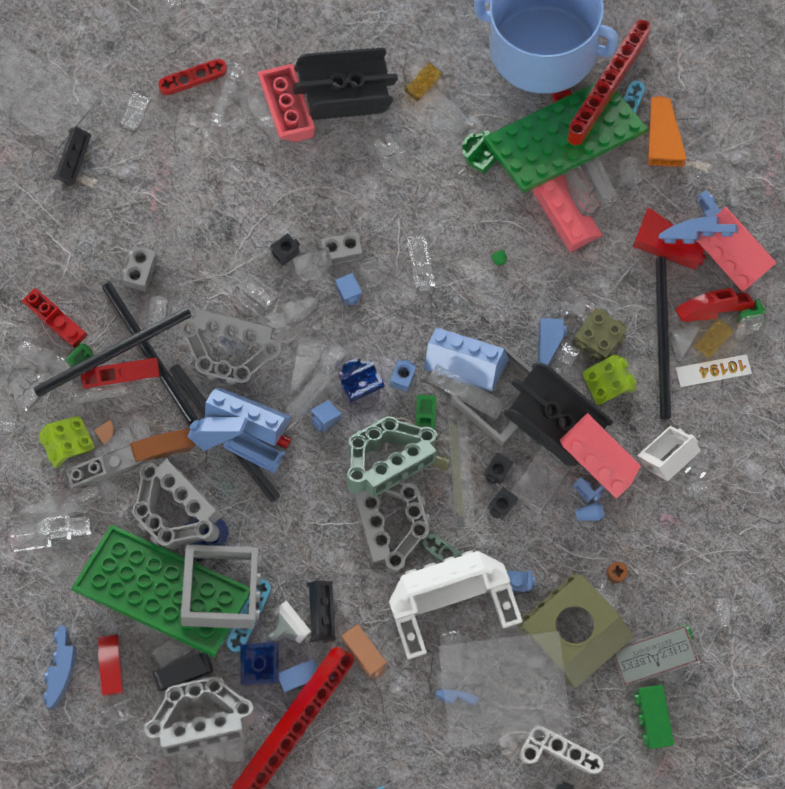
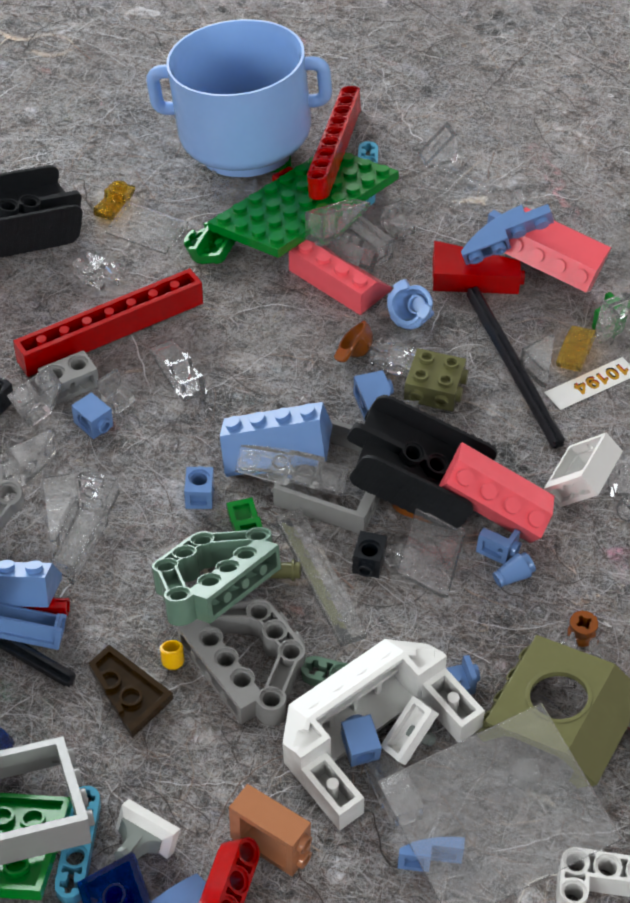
camera: 15 degrees left, 25 degrees down
black container [307,580,335,643] -> none
medium blue slope [311,400,342,434] -> none
clear blue slope [339,358,385,403] -> none
black brick [488,487,519,520] -> none
green hinge [491,250,507,266] -> none
lime bracket [583,355,638,405] -> none
orange slope [647,96,686,167] -> none
red slope [675,288,755,322] -> none
none -> red brick [13,268,203,377]
none -> dark brown wing [88,645,173,738]
none -> yellow piece [160,640,185,670]
none -> clear slope [305,198,370,246]
none -> dark orange cap [334,320,373,363]
none -> medium blue brick [340,714,382,767]
none -> white piece [381,695,439,765]
none -> light blue helmet [387,279,434,330]

